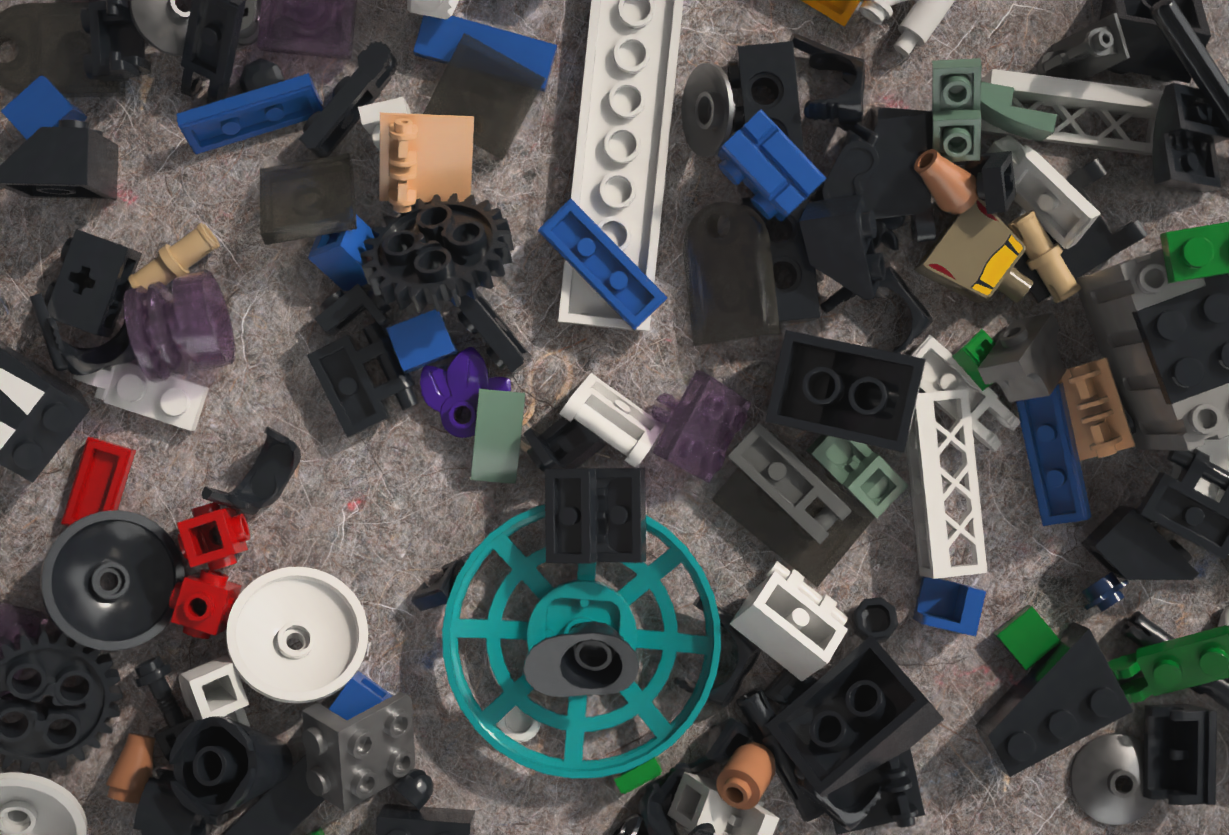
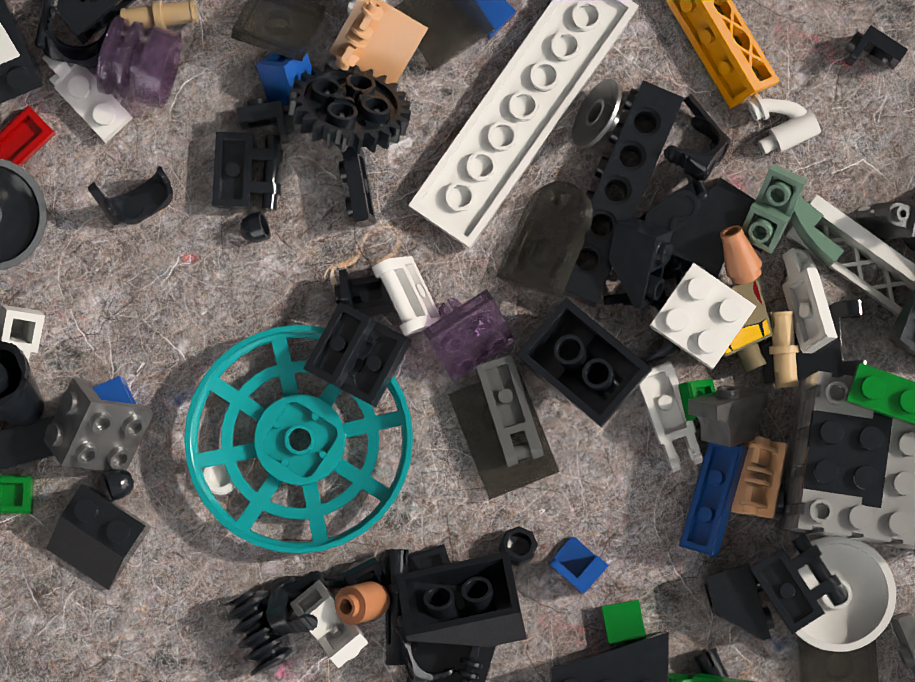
camera: 25 degrees right, 5 degrees down
red brick [169,569,242,639] -> none
red brick [177,502,250,571] -> none
white dish [226,567,368,703] -> none
blue panel [386,309,459,373] -> none
black tile [411,559,465,611] -> none
dark purple plate [420,347,511,438] -> none
sand green slope [470,389,525,484] -> none
black piece [523,621,640,697] -> none
blue tile [538,198,668,331] -> none
green tile [613,756,662,794] -> none
black helmet [673,596,761,708] -> none
blue brick [717,109,827,222] -> none
white brick [730,560,848,681] -> none
sand green slope [806,434,909,518] -> none
white fence [906,388,988,579] -> none
black bracket [964,151,1016,214] -> none
dark blue plate [1081,572,1129,612] -> none
none -> black hinge [240,211,271,243]
none -> white plate [649,263,756,370]

